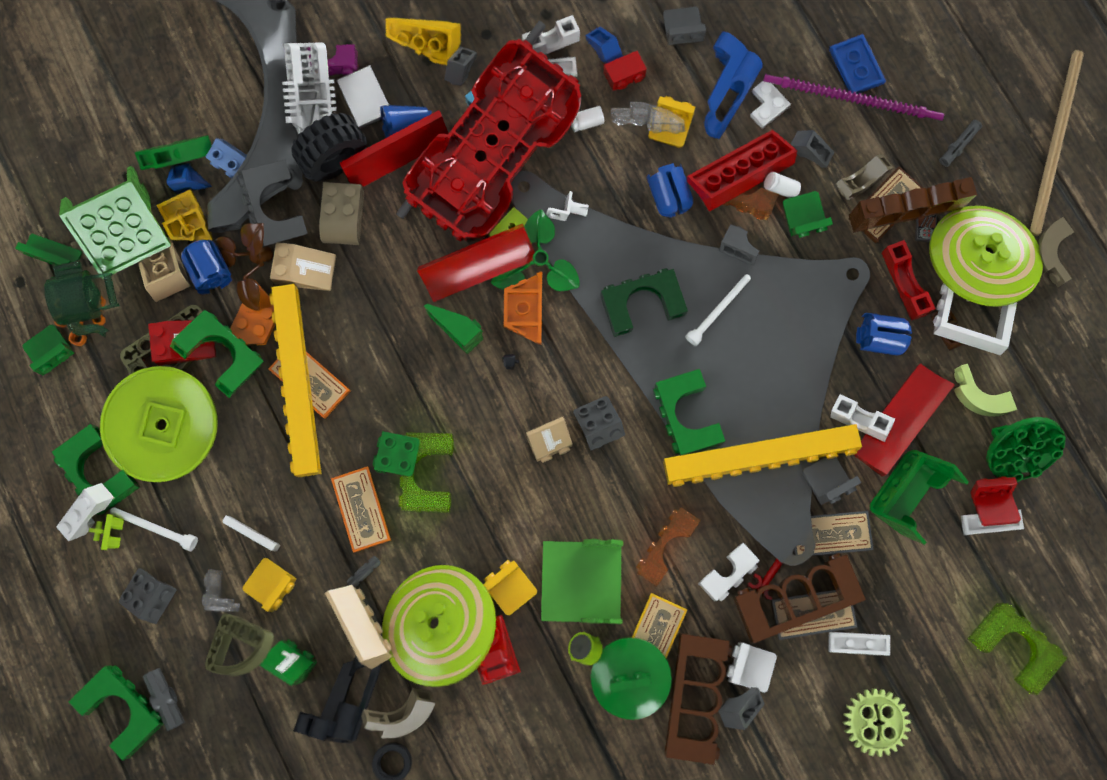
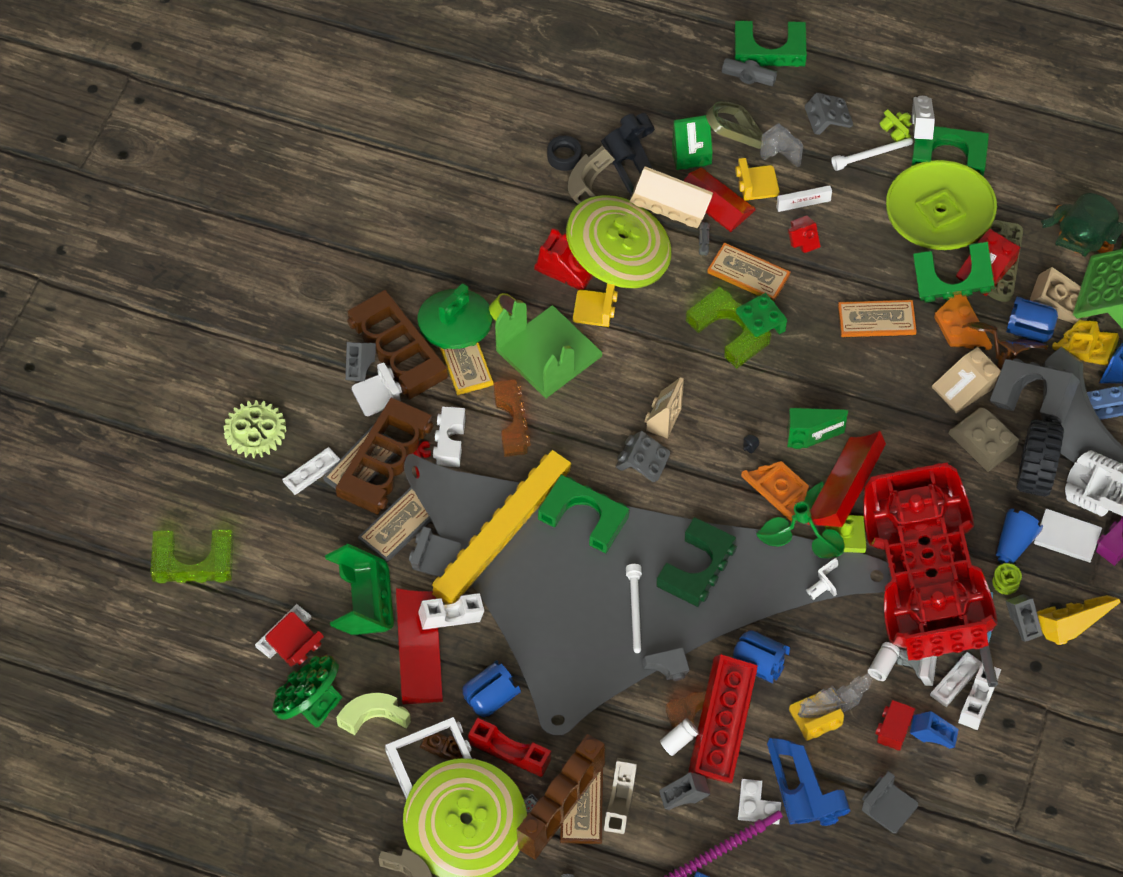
camera: 135 degrees right, 20 degrees down
green bracket [22,325,75,376] -> none
yellow brick [269,284,322,478] -> none
red arch [340,110,449,187] -> none
green bracket [782,191,833,238] -> none
none -> red slope [684,168,755,232]
none -> red brick [788,216,820,253]
none -> lime wheel [992,563,1022,595]

